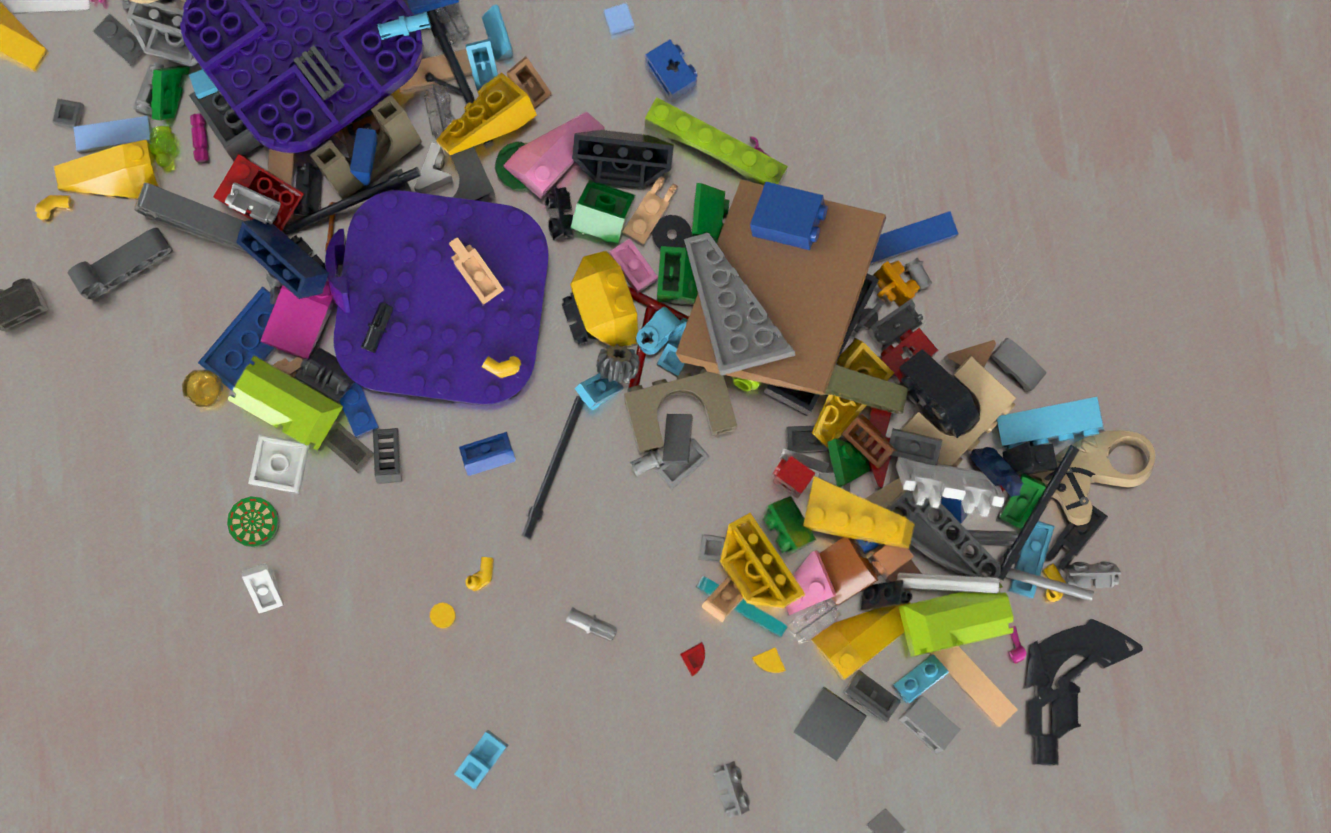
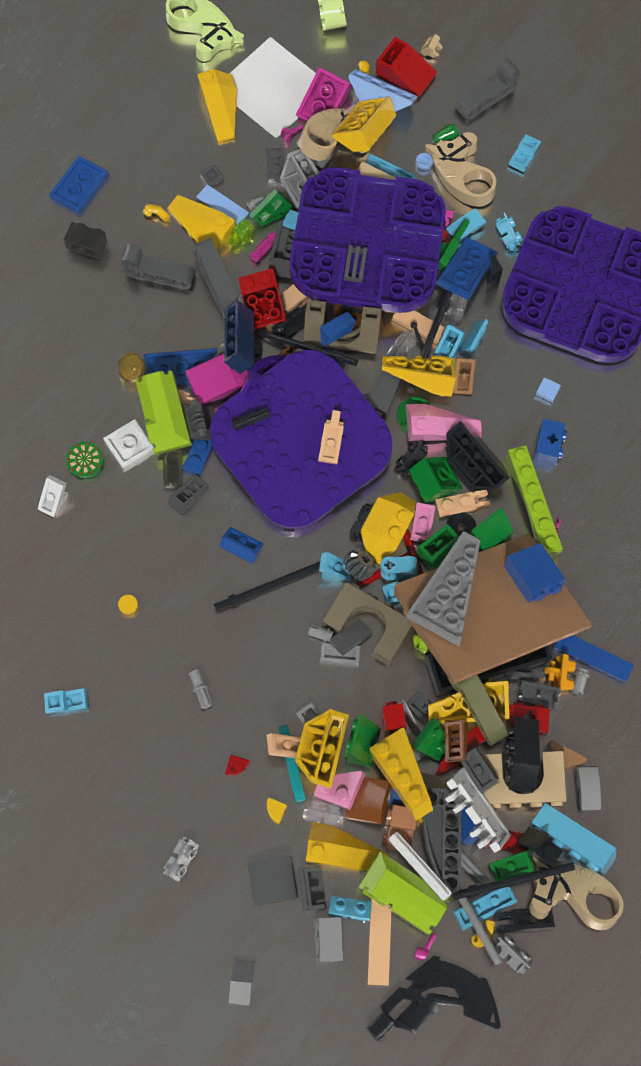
camera: 50 degrees right, 10 degrees down
light grey hinge [225,182,281,224] -> none
medium azure pin [377,11,431,40] -> none
white slope [415,142,453,194] -> none
yellow arm [465,557,494,591] -> none
yellow arm [482,356,521,378] -> none
black hinge [861,580,912,610] -> none
dark blue hinge [970,447,1023,496] -> none

